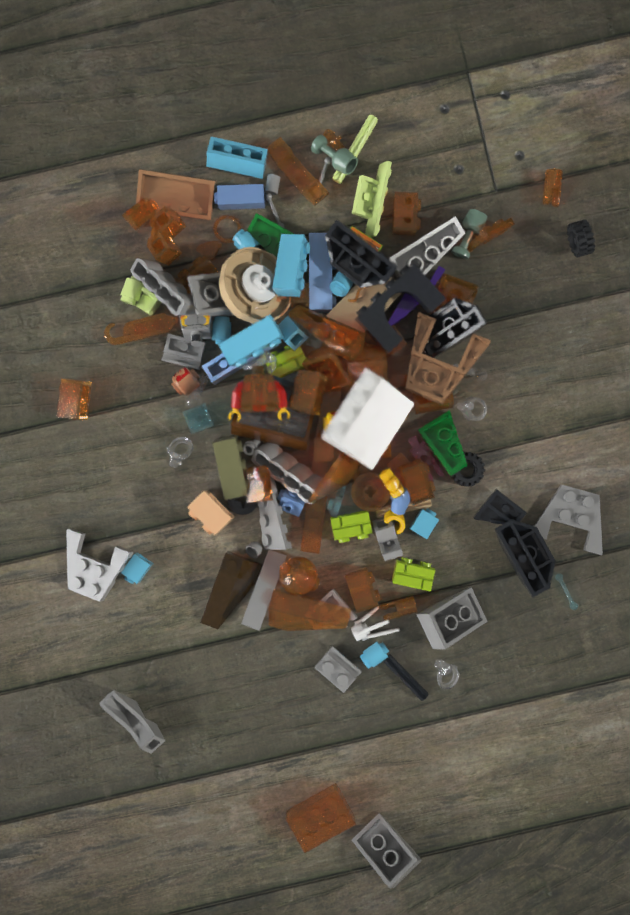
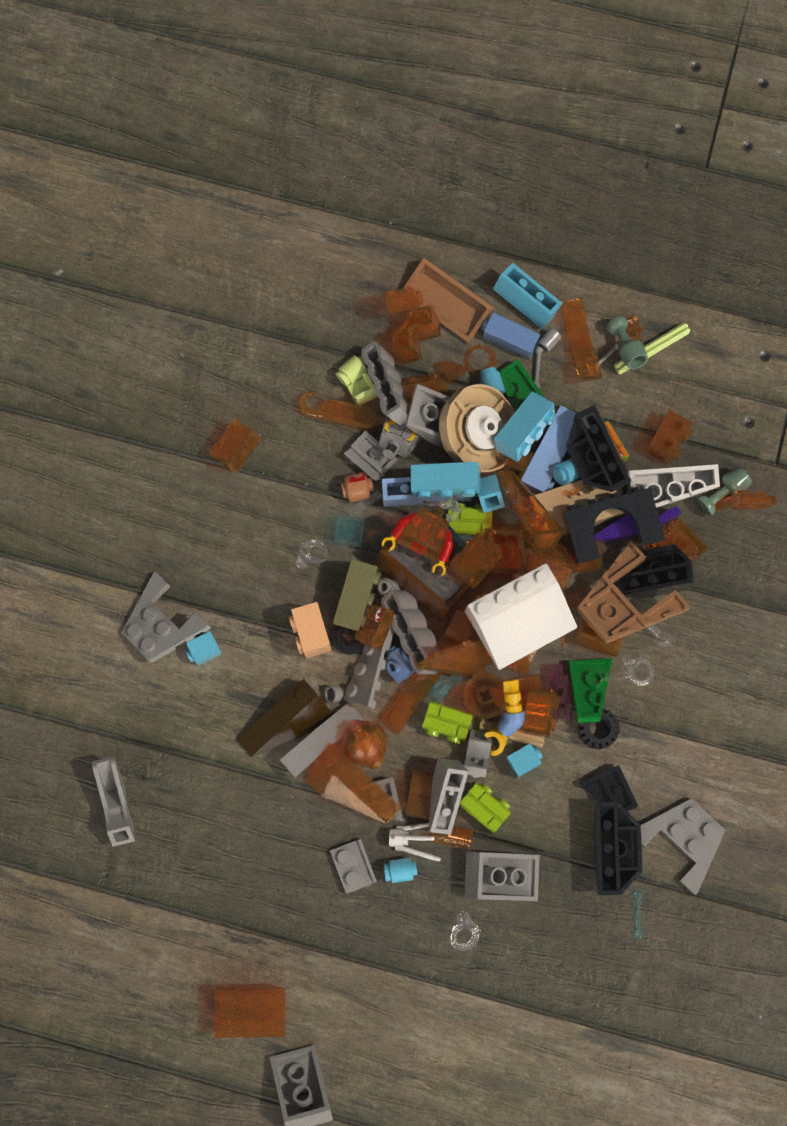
camera: 25 degrees right, 10 degrees down
medium azure brick [212,316,231,345] -> none
yellowish green bracket [352,161,392,238] -> none
black axle [383,654,429,701] -> none
none -> light grey slope [429,758,469,835]

